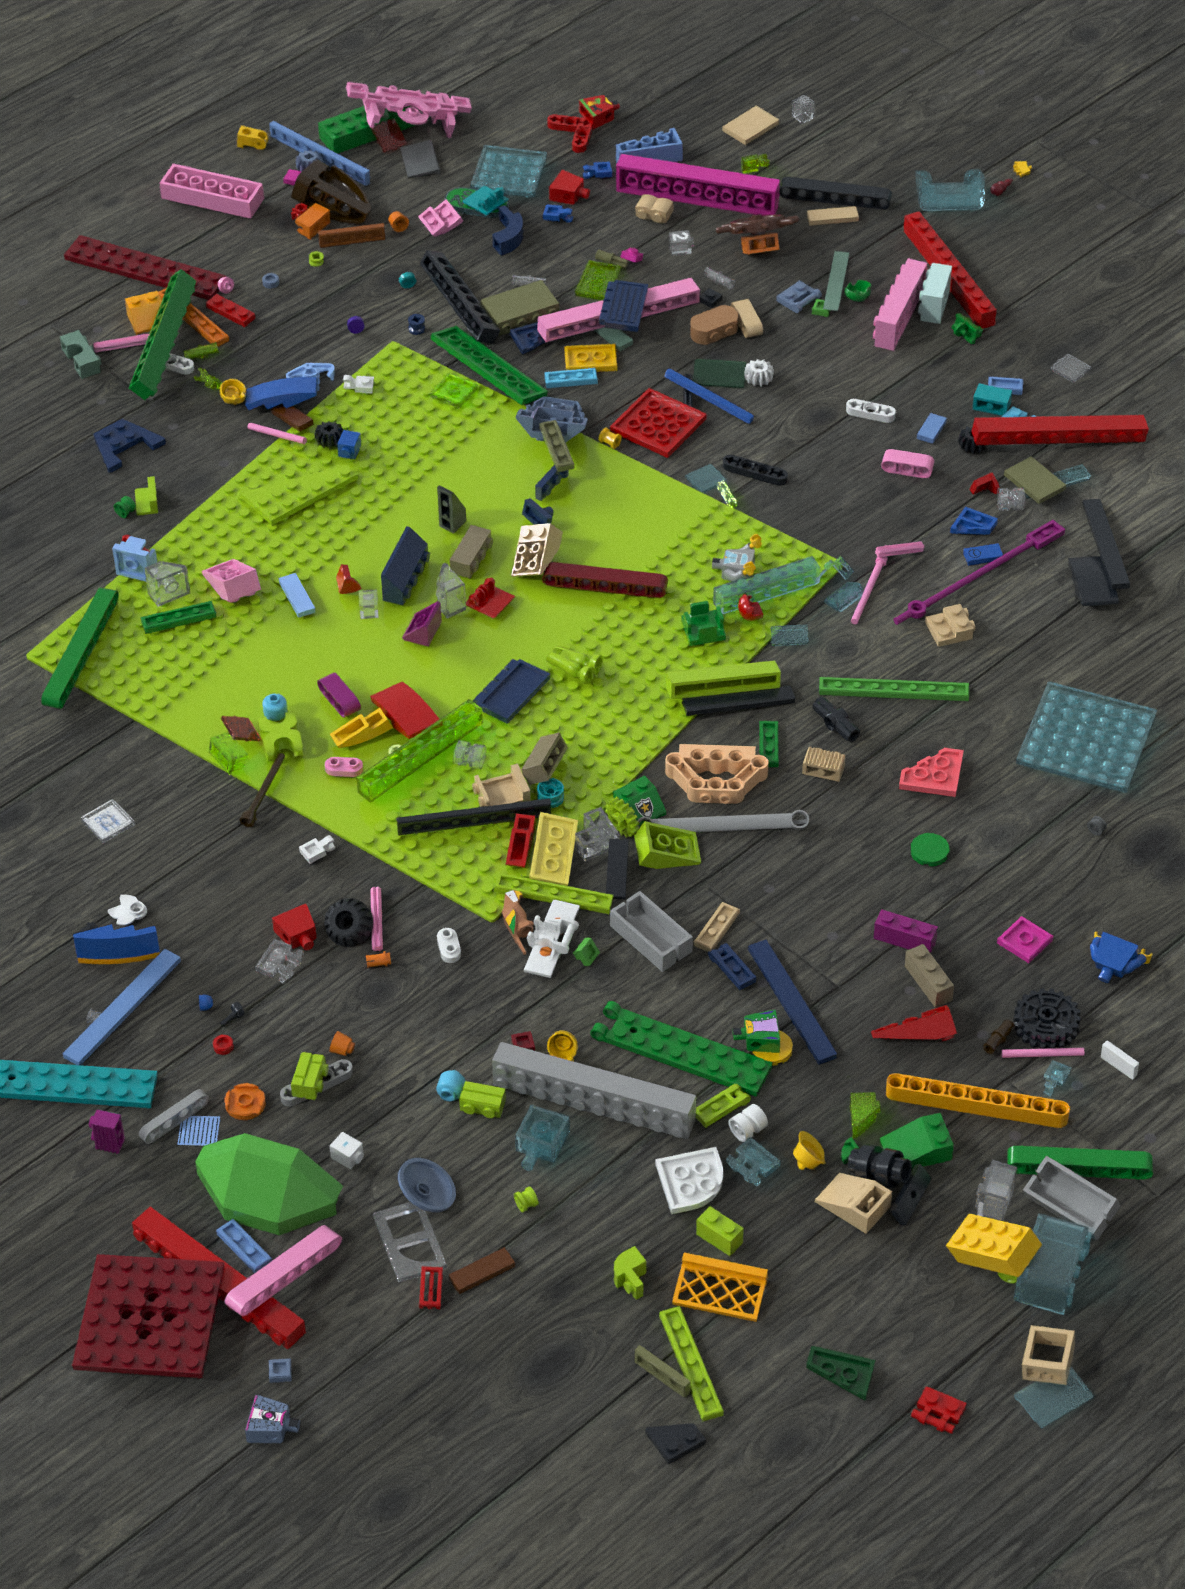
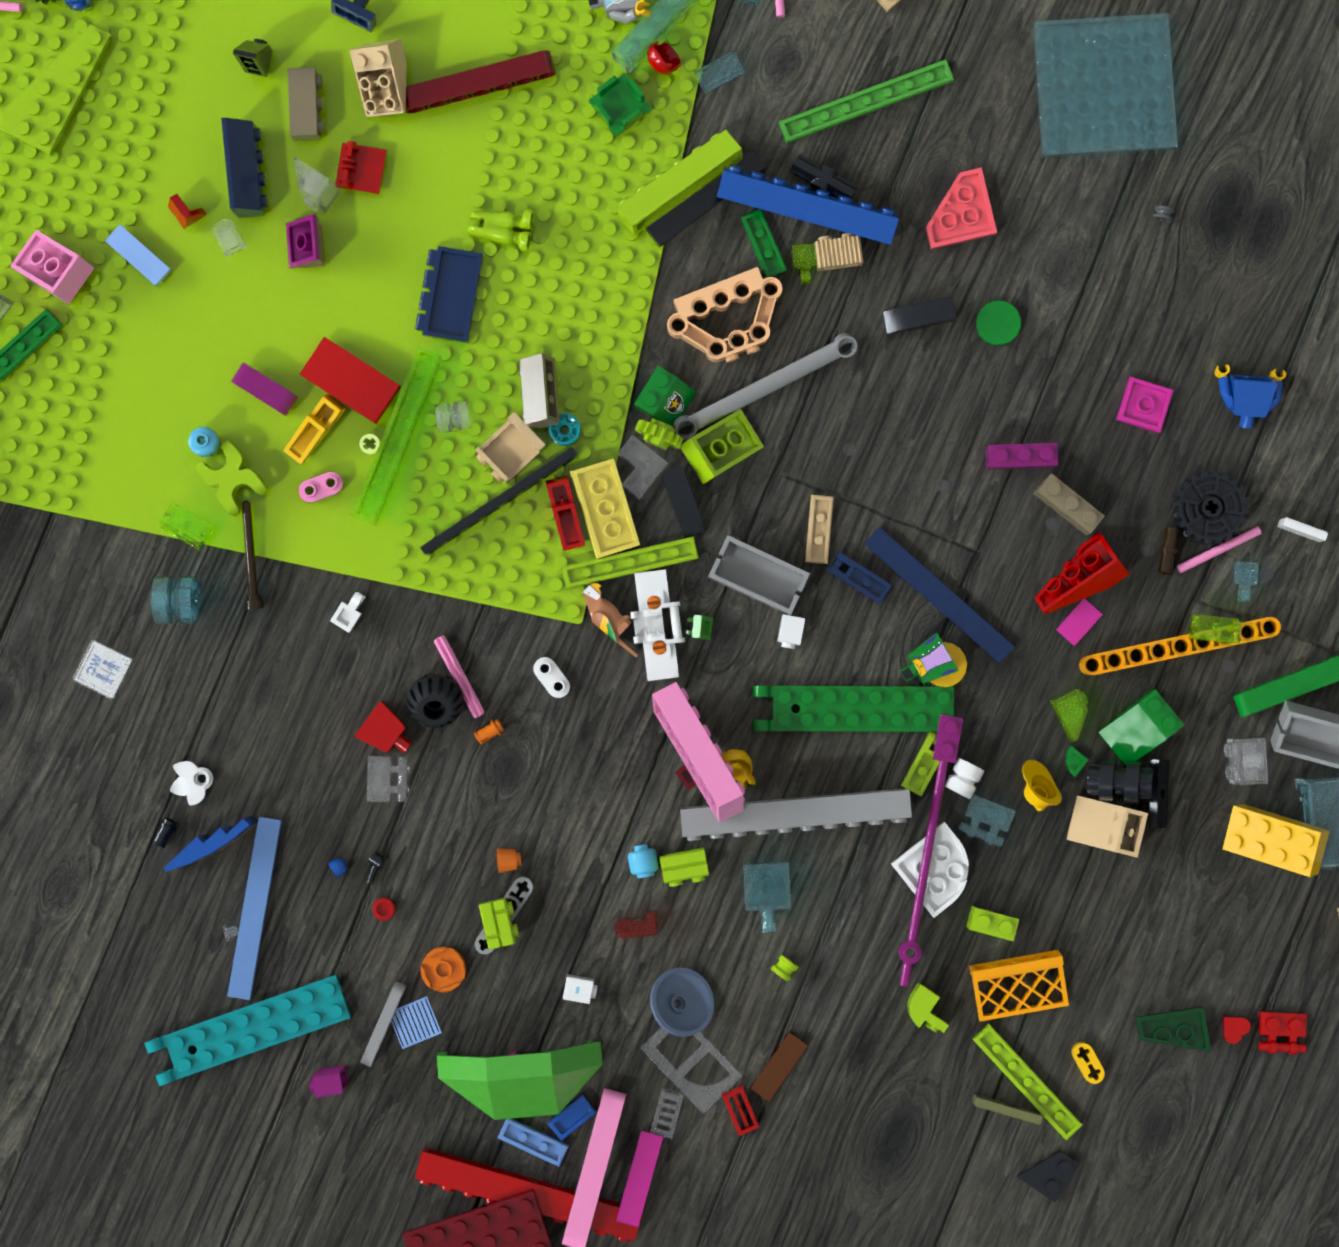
camera: 25 degrees left, 40 degrees up
clear red piece [221,716,261,742] -> none
none -> clear light blue wheel [151,576,200,624]
none -> blue tile [547,1094,597,1141]
none -> clear red leg [614,910,658,938]
none -> dark pink tile [616,1131,663,1228]
none -> clear slope [650,1088,683,1139]
none -> bright pink brick [652,682,745,824]
none -> blue brick [717,165,899,245]
none -> white brick [777,614,805,649]
none -> clear neon green plate [791,243,816,284]
none -> black slope [883,297,956,334]
none -> magenta bar [898,714,963,987]
none -> dark pink sticker [1056,598,1103,646]
none -> yellow beam [1071,1042,1105,1084]
none -> clear neon green hinge [1189,614,1241,644]
none -> red tile [1223,1016,1251,1044]

